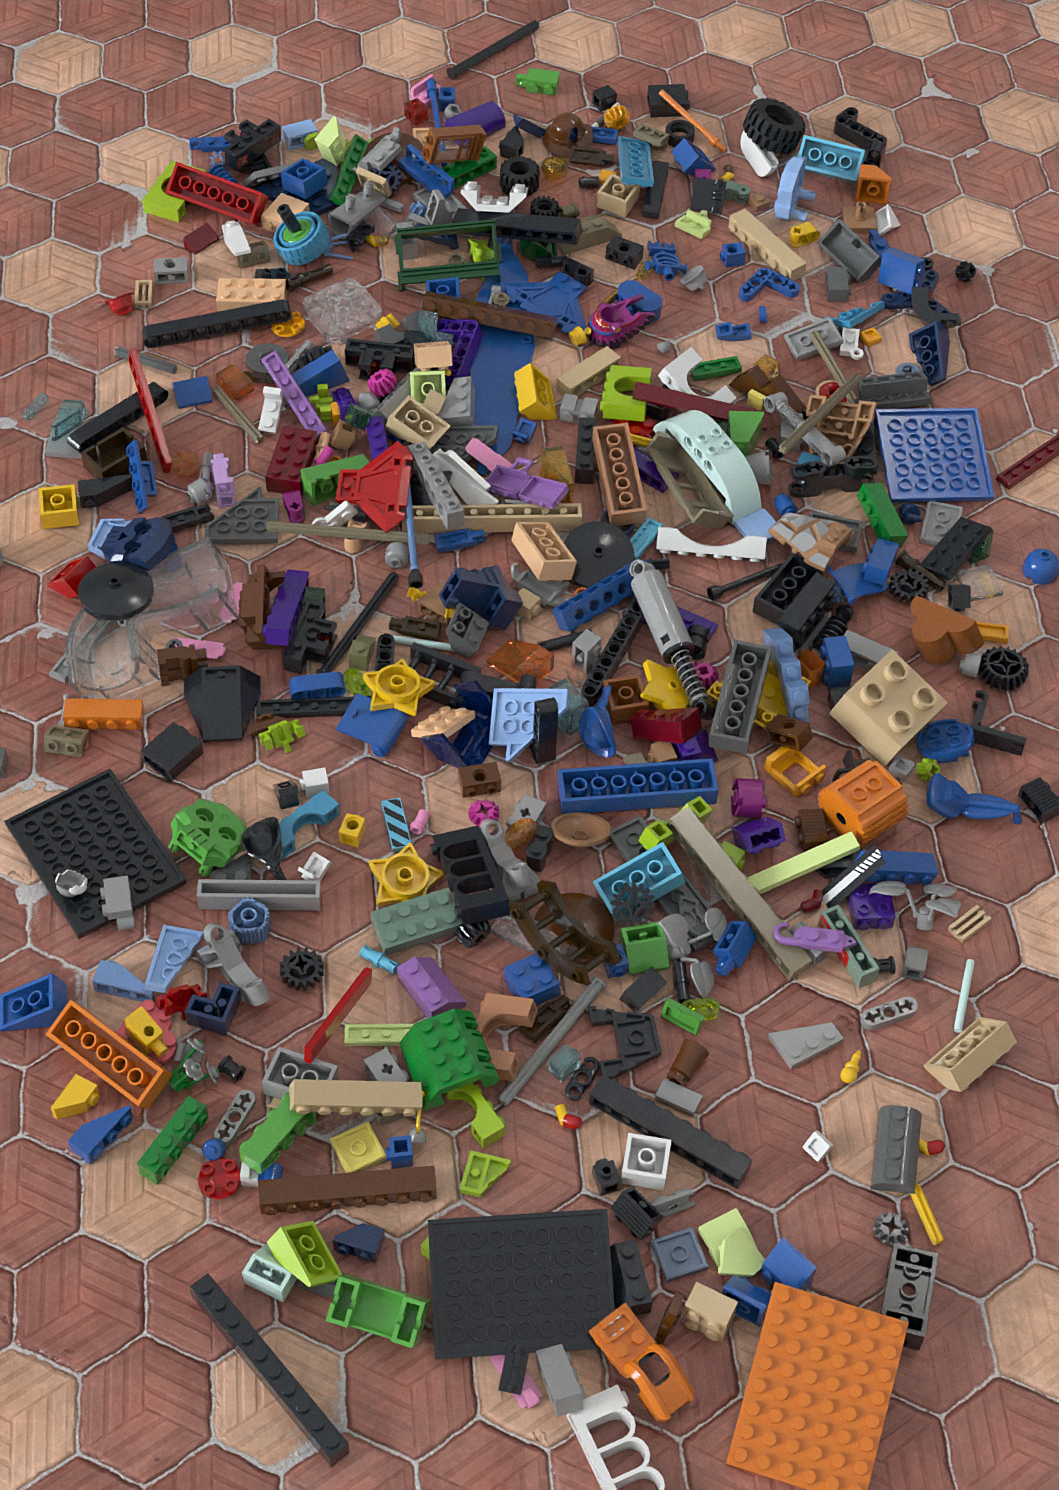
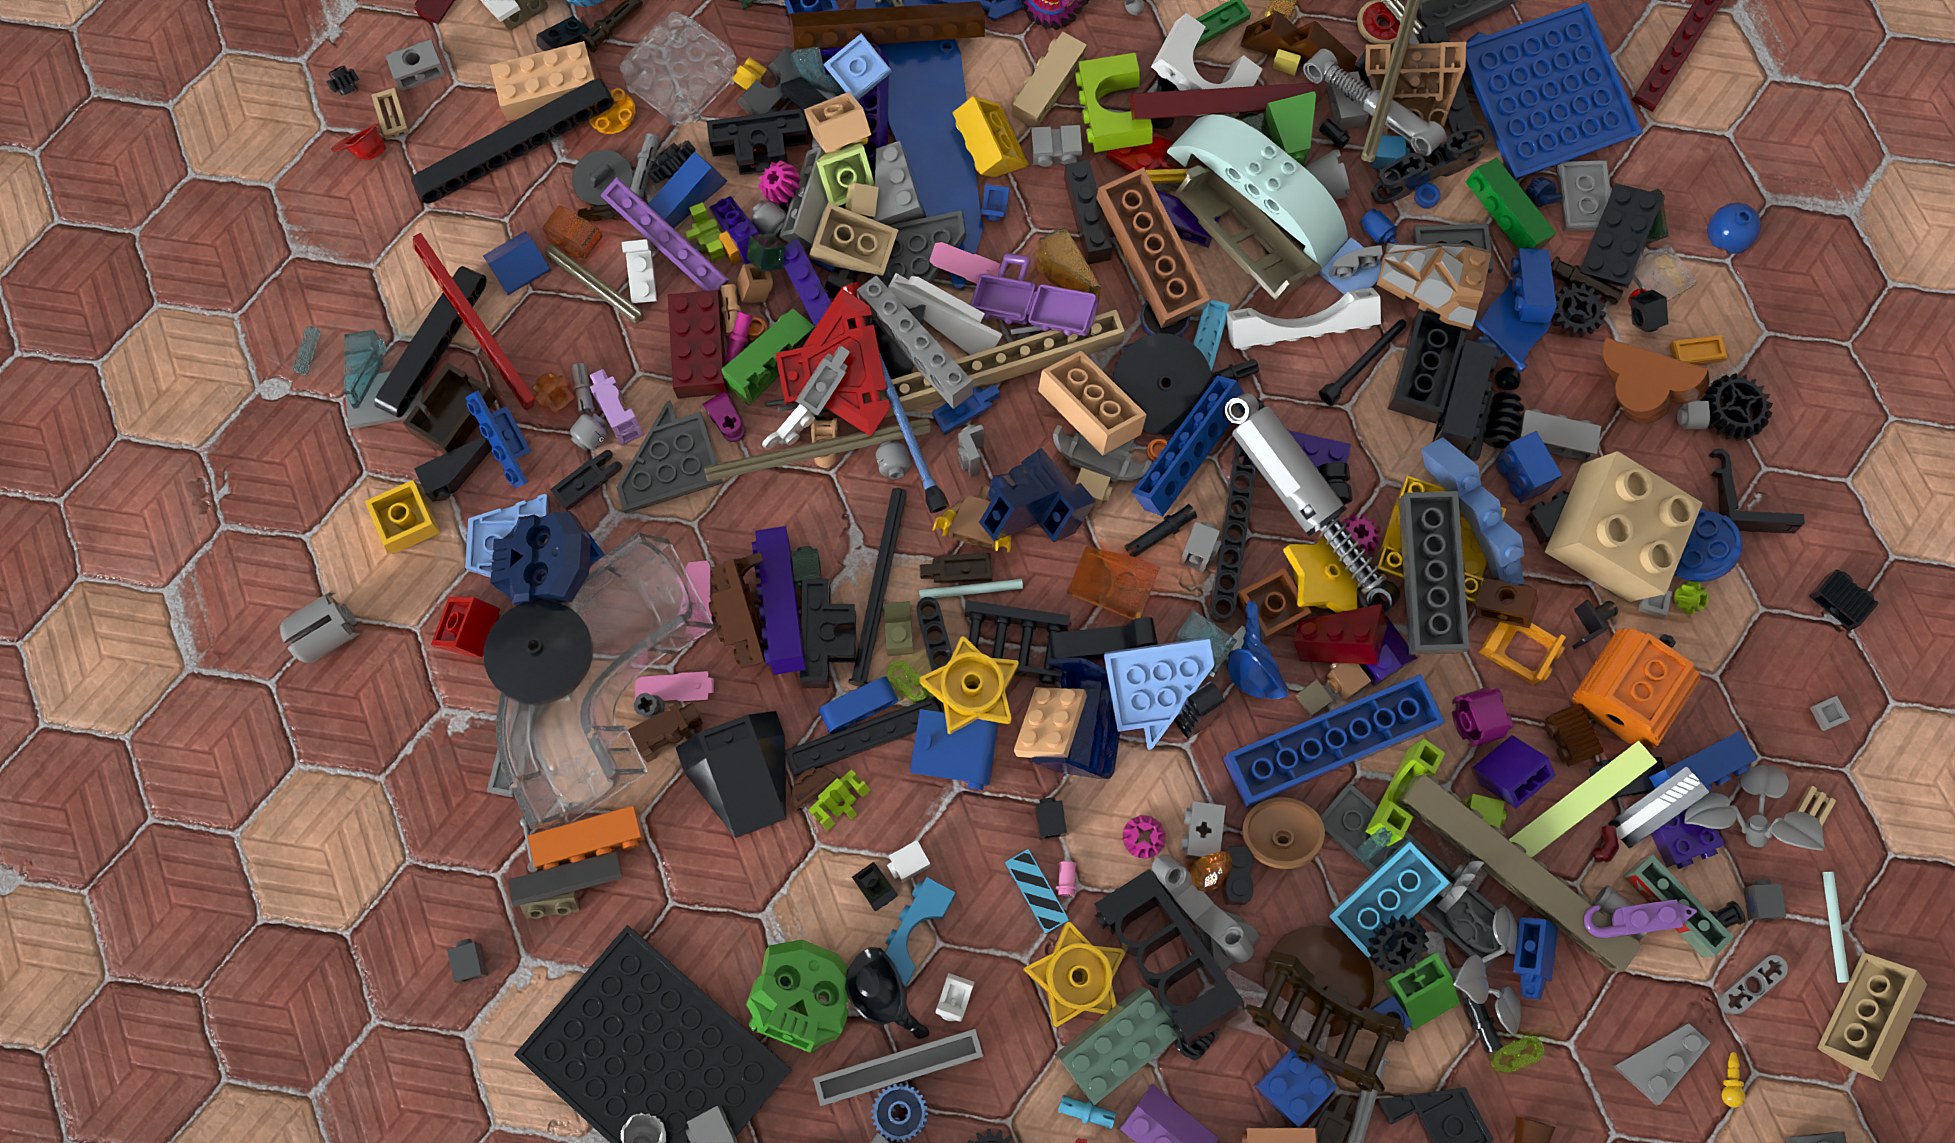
camera: 15 degrees left, 20 degrees up
dark grey axle [114,346,177,374] -> none
black brick [141,722,203,782] -> none
dark grey wing [211,853,252,880] -> none
yellow brick [338,813,366,848] -> none
dark grey slope [446,602,489,659] -> none
reddish brown brick [458,762,501,798] -> none
yellow piece [568,326,591,347] -> none
black hinge [620,966,668,1012] -> none
bright green tile [661,997,705,1036] -> none
orange piece [794,648,825,689] -> none
blue piece [927,773,1022,824] -> none
none -> black gear [326,65,359,96]
none -> dark grey tile [509,851,622,907]
none -> light grey hinge [795,346,850,416]
none -> light blue tile [824,33,892,100]
none -> light grey bracket [958,424,984,477]
none -> black brick [1034,797,1067,840]
none -> light grey slope [1329,245,1383,279]
none -> clear light blue axle [1356,827,1392,862]
none -> blue tile [1414,183,1440,209]
none -> light grey plate [1437,858,1484,913]
none -> light grey plate [1810,696,1850,731]

